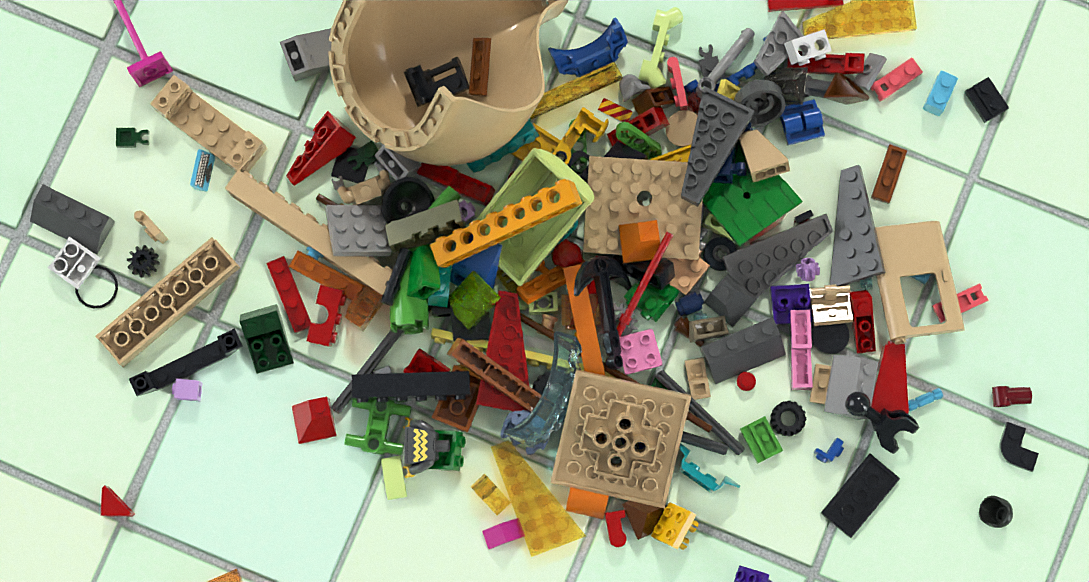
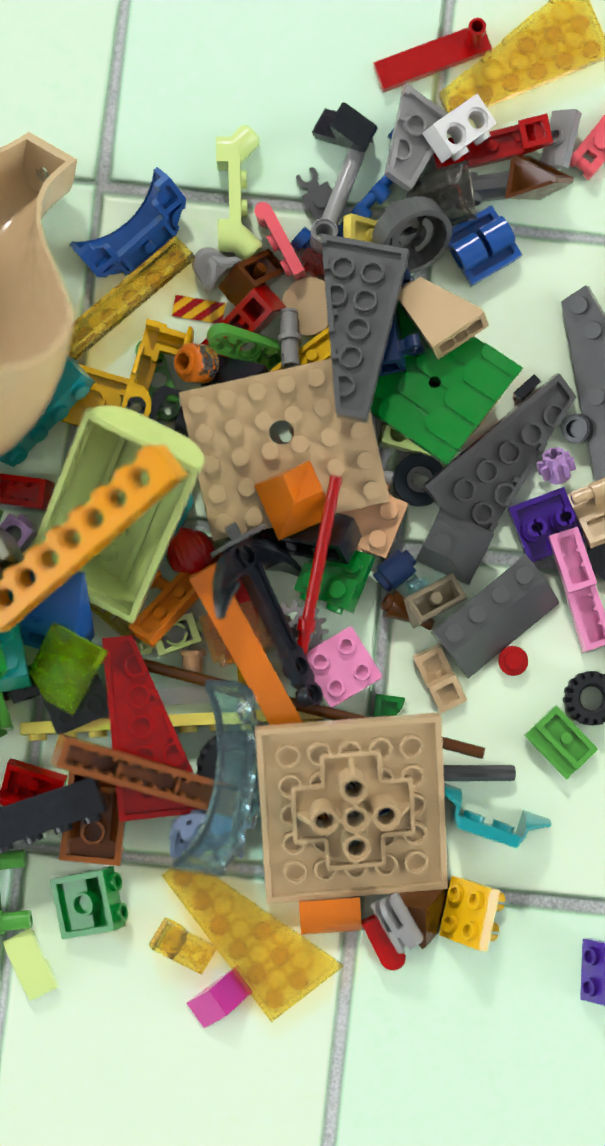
camera: 20 degrees left, 5 degrees up
dark grey torso [403,417,450,478] -> none
dark grey axle [655,370,745,455] -> none
none -> orange head [174,343,219,384]
none -> dark grey piece [210,522,267,557]
none -> light grey pin [278,308,301,369]
none -> black slope [312,102,378,153]
none -> light grey arm [371,892,424,954]
none -> black tile [561,414,593,444]

